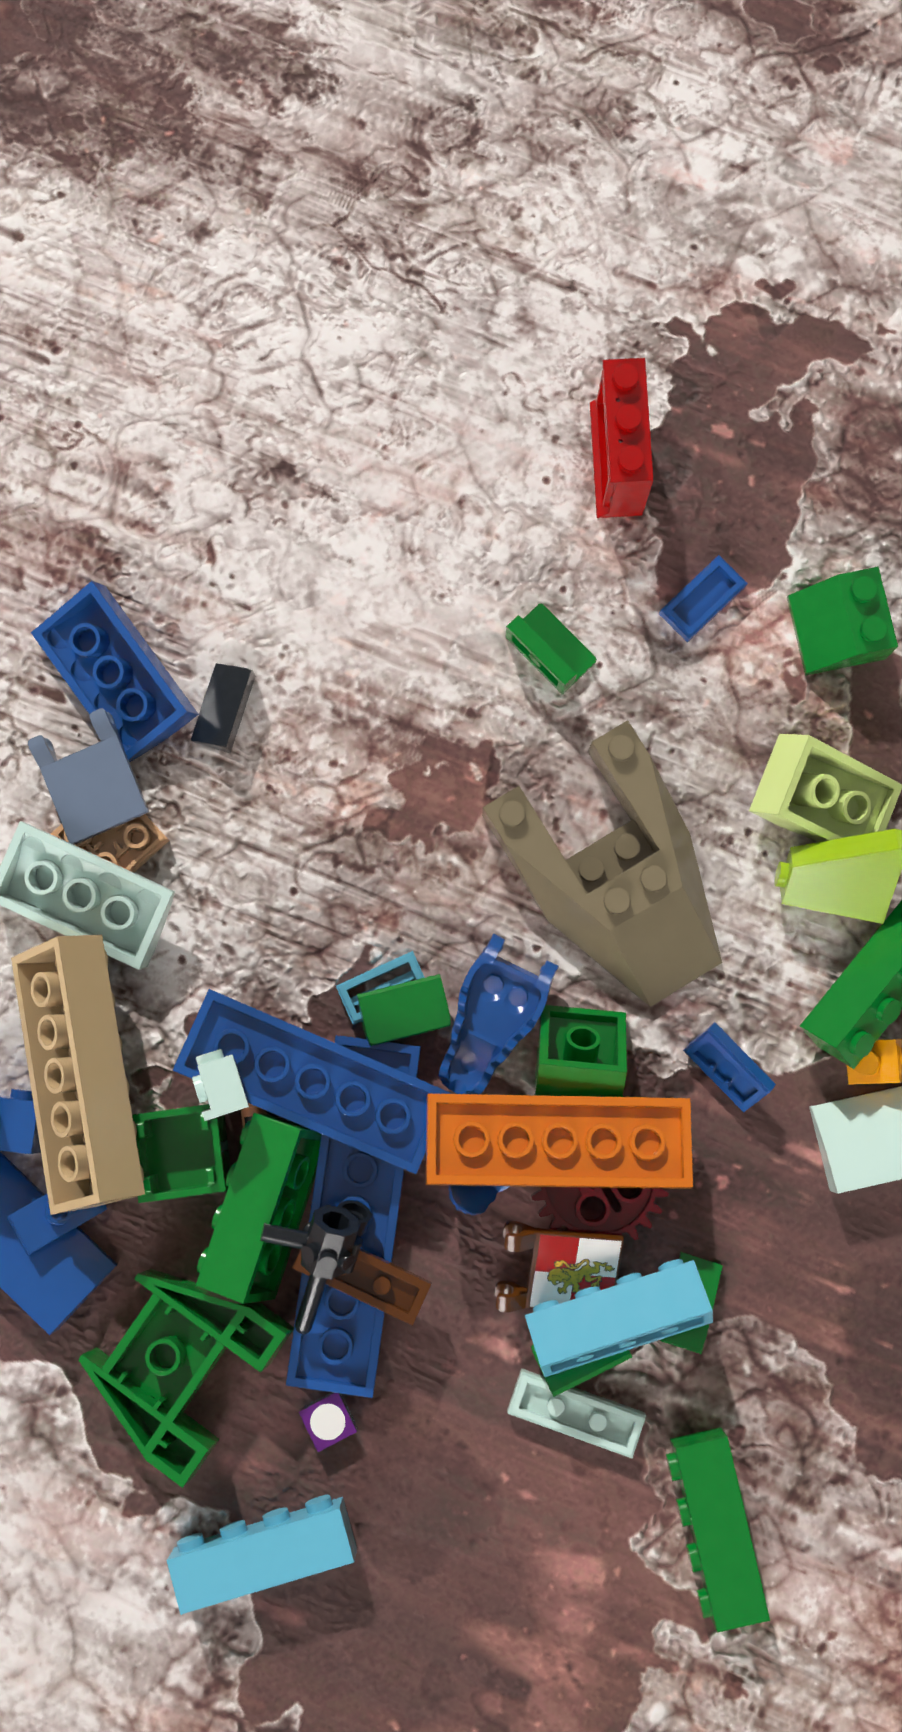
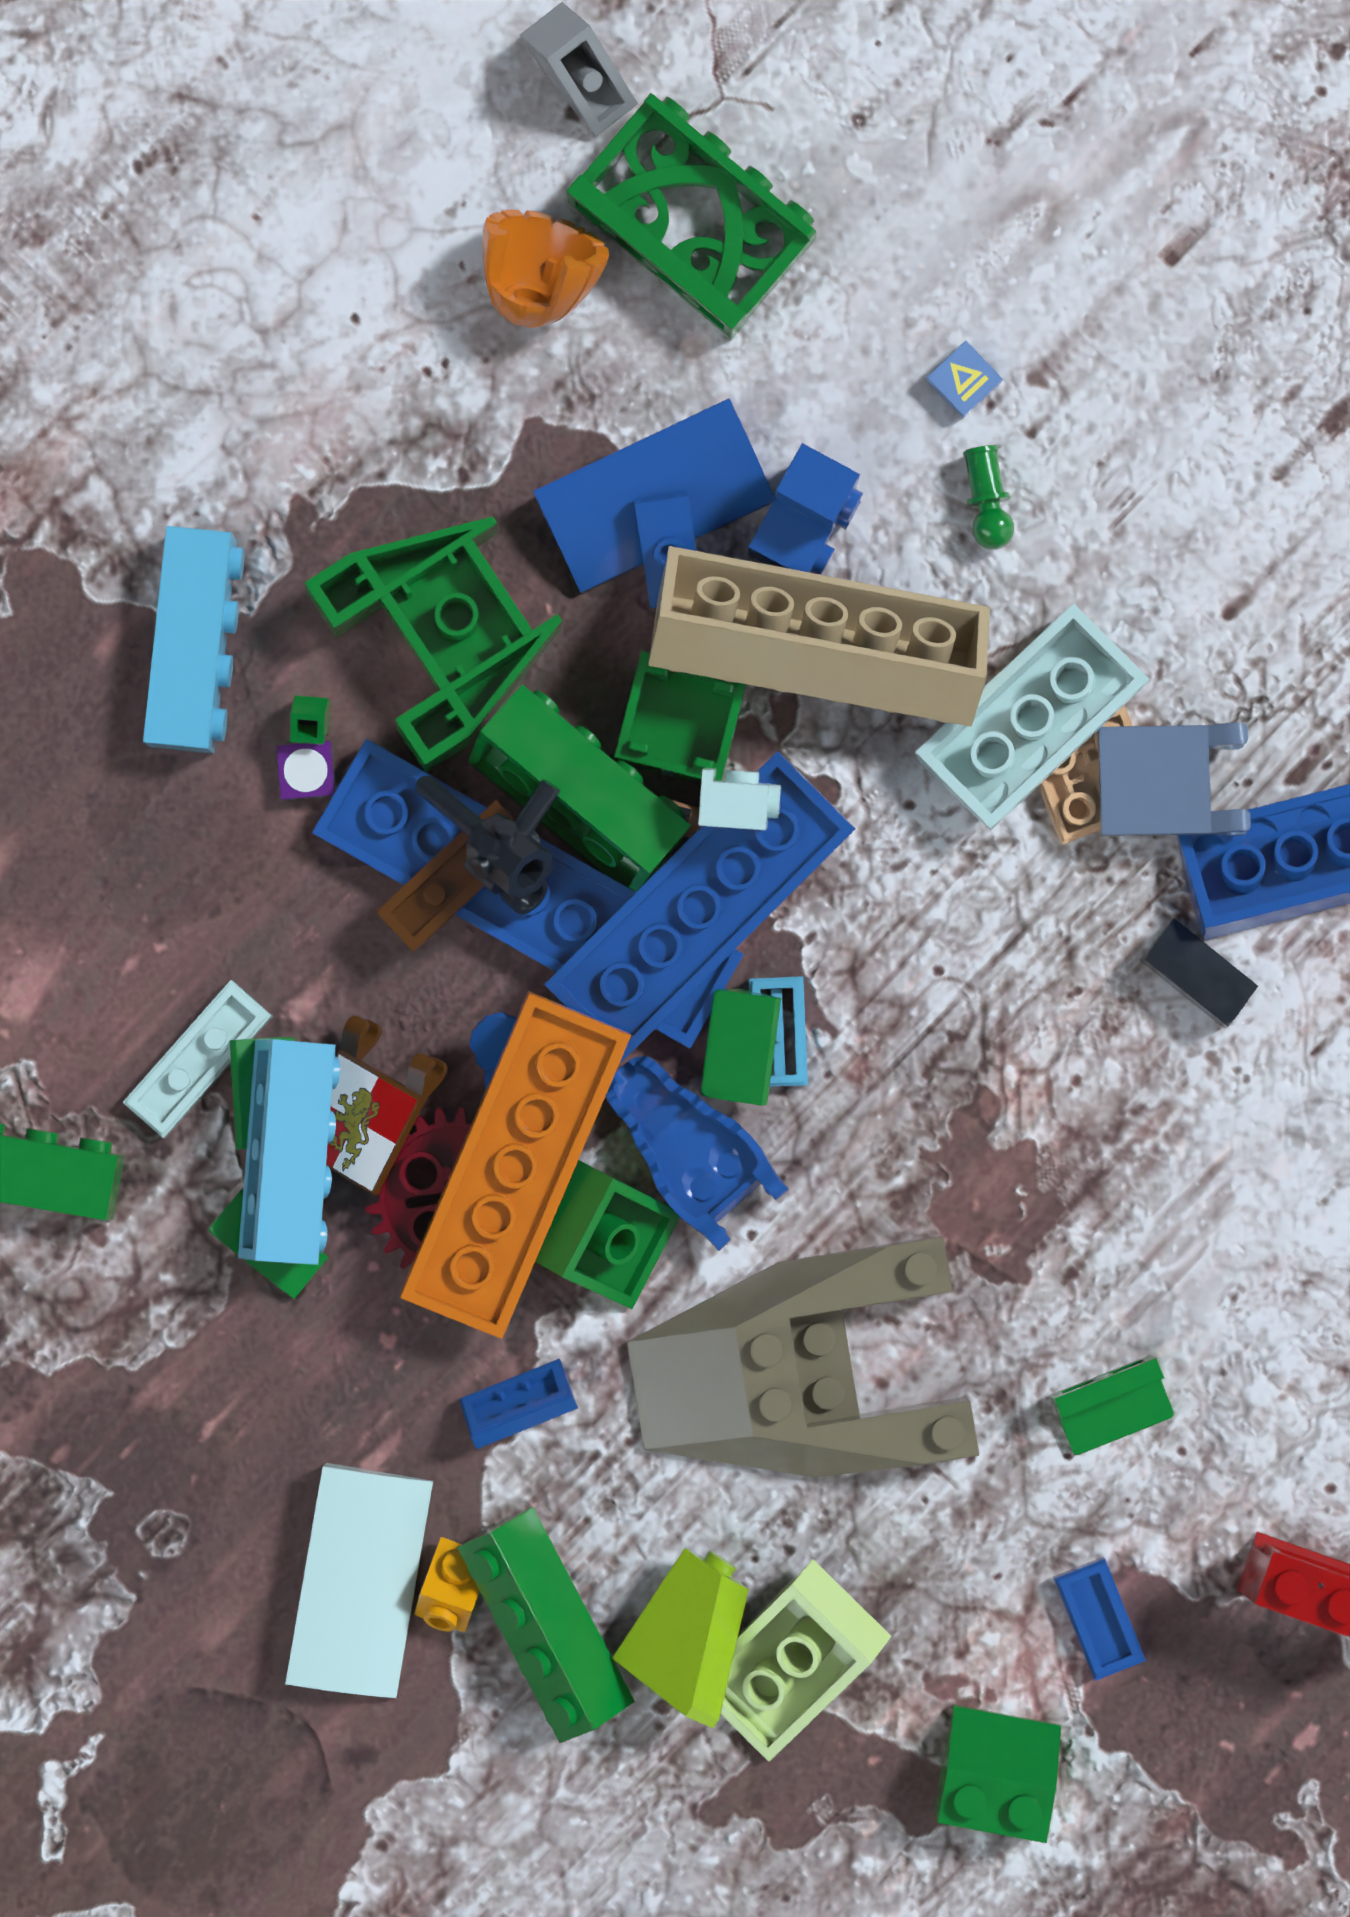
camera: 110 degrees right, 5 degrees up
none -> green piece [290,695,331,745]

